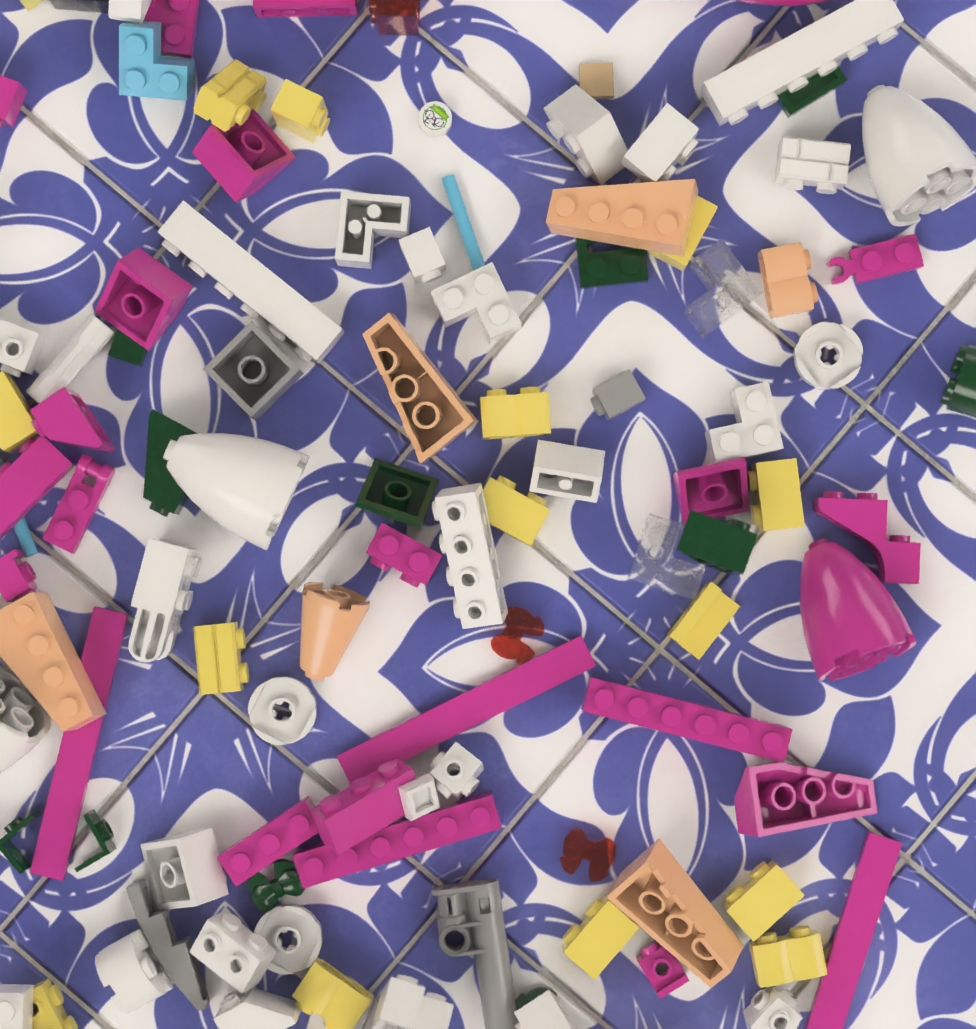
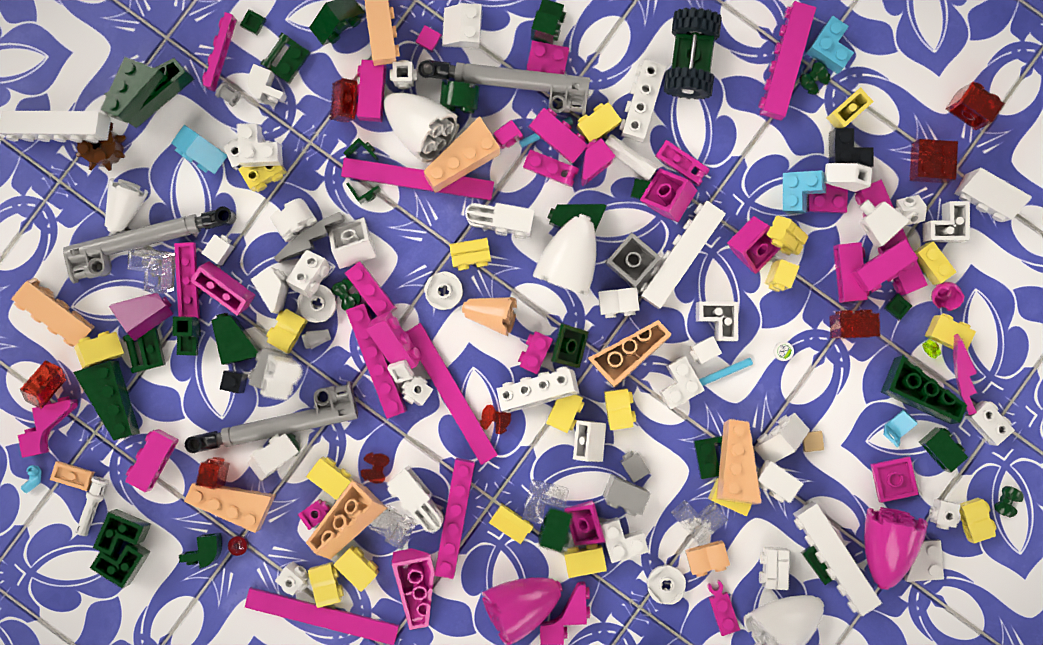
camera: 85 degrees right, 0 degrees up
none -> light grey cone [301,329,331,350]
none -> clear brick [370,505,417,550]
none -> white brick [387,465,444,532]
none -> white brick [598,287,639,318]
none -> light grey brick [603,474,651,516]
none -> dark pink plate [655,140,710,186]

